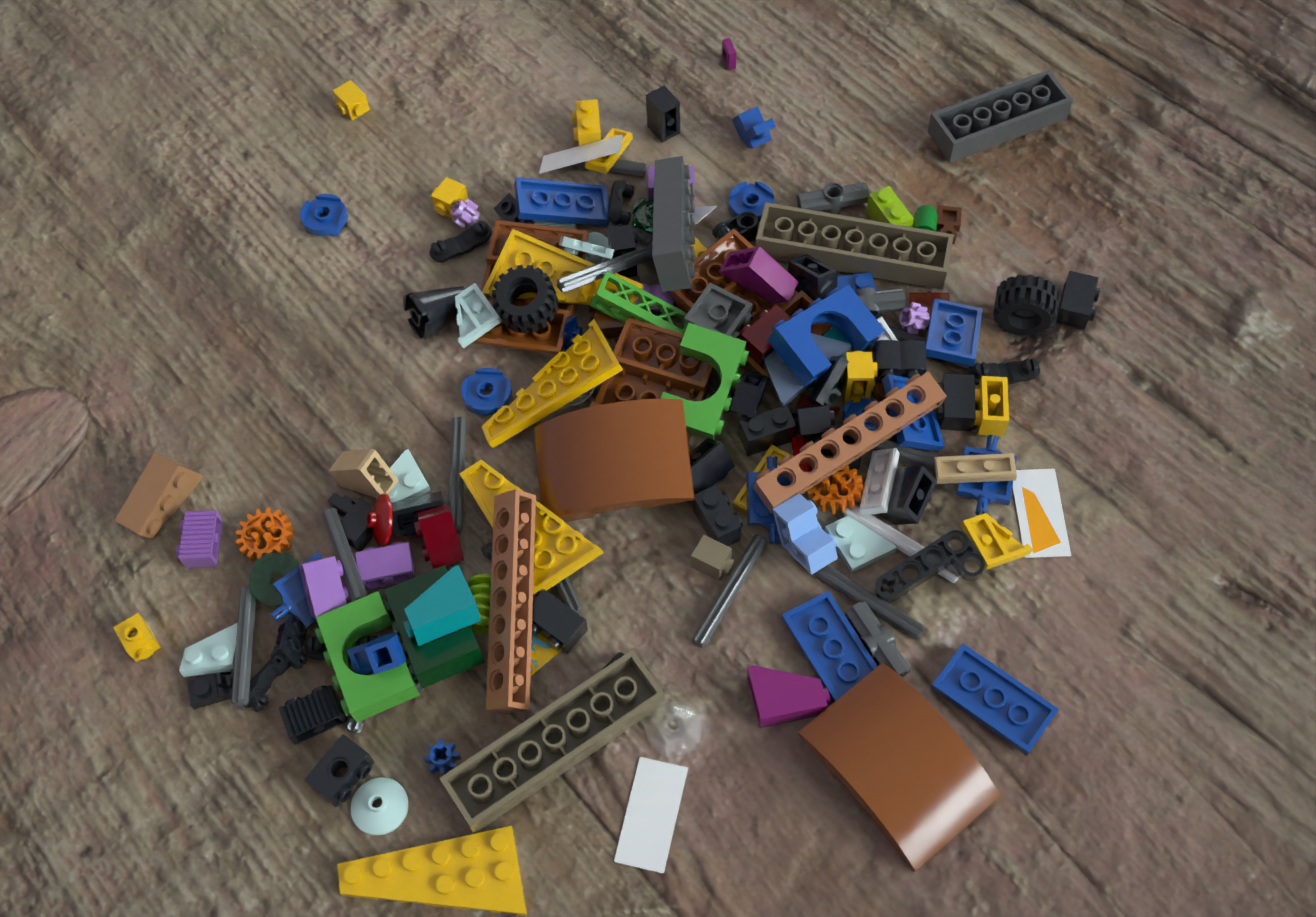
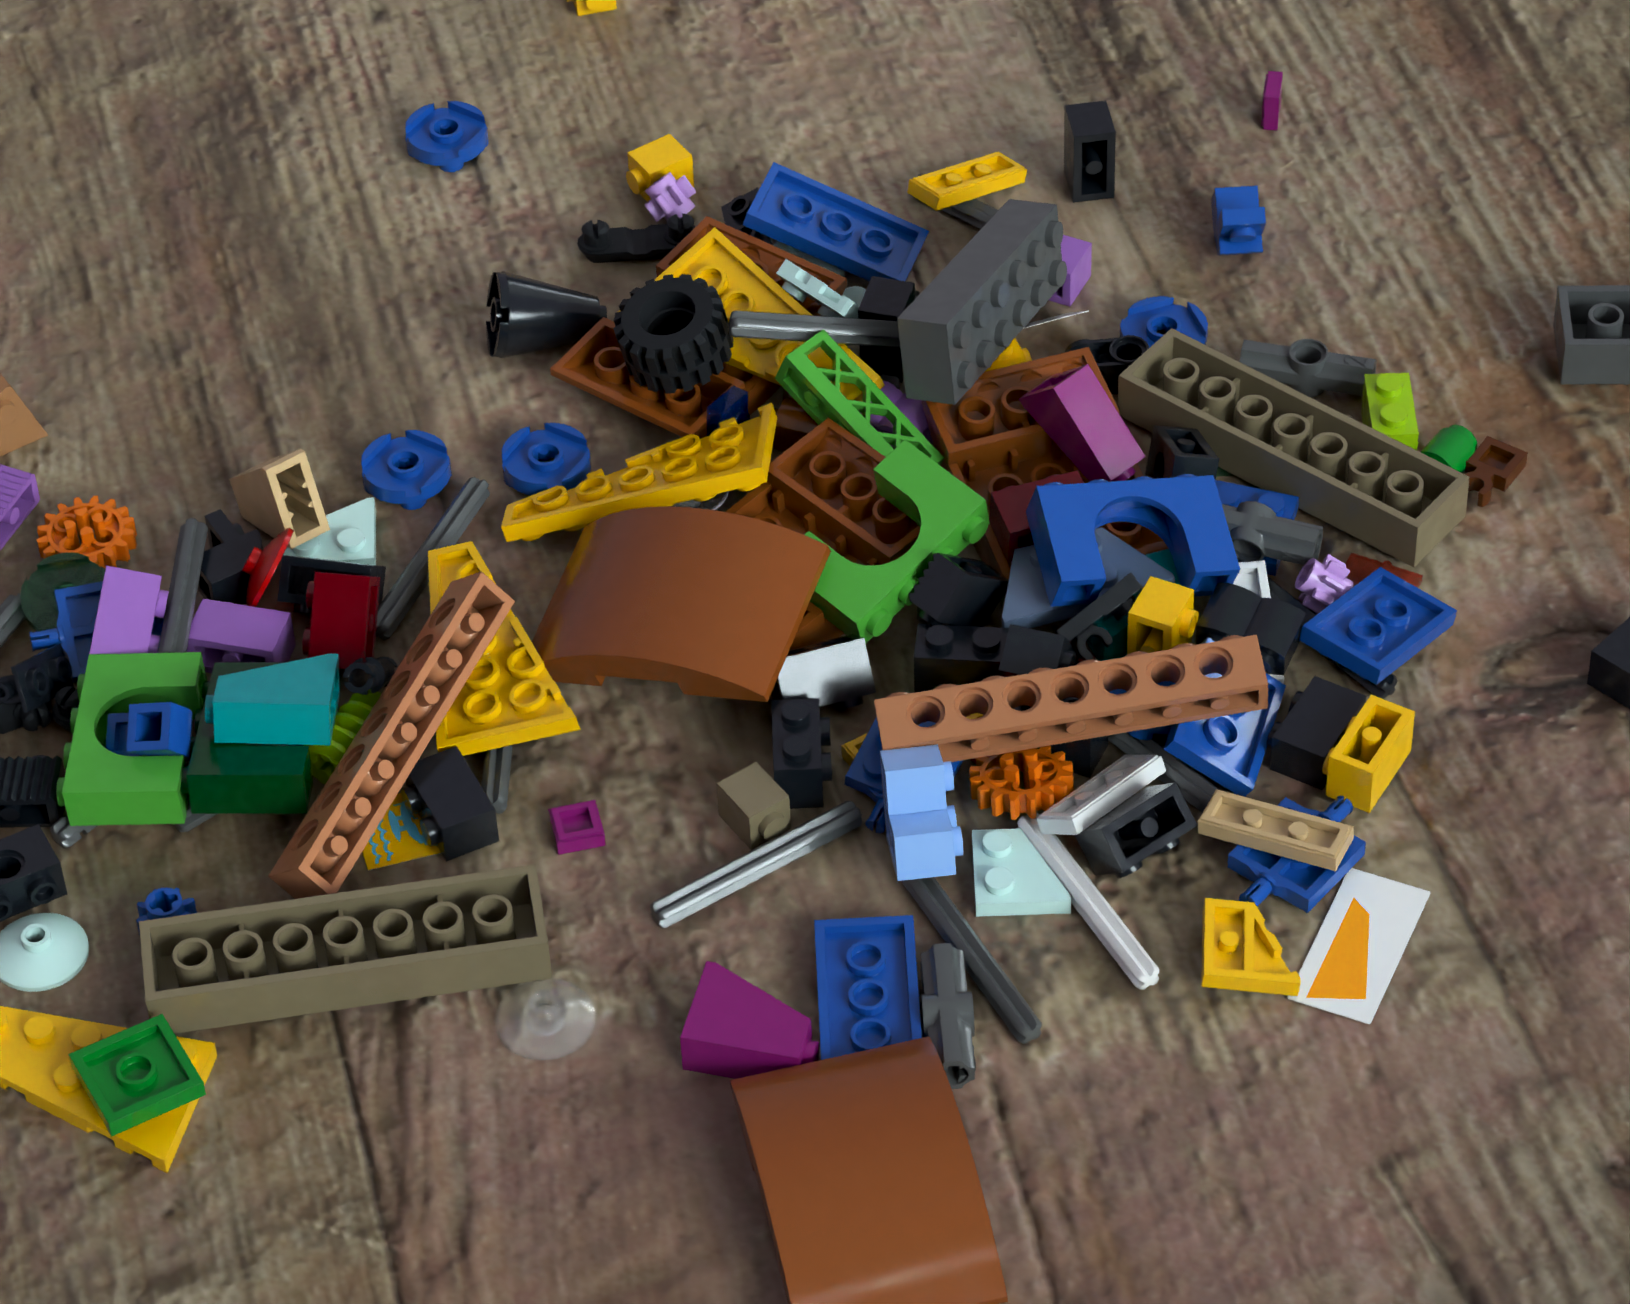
camera: 25 degrees right, 15 degrees down
light aqua wing [455,283,502,349] -> none
white sticker [539,134,623,174] -> none
yellow brick [572,99,601,146] -> none
black piece [607,179,635,226] -> none
white sticker [614,757,688,873] -> none
dark grey plate [684,283,754,339] -> none
black beam [875,530,985,603] -> none
blue plate [931,643,1059,756] -> none
black piece [968,358,1040,385] -> none
black tyre [993,275,1060,336] -> none
none -> green plate [68,1014,206,1137]
none -> black pin [343,656,398,695]
none -> blue plate [361,430,452,510]
none -> magenta tile [548,800,606,855]

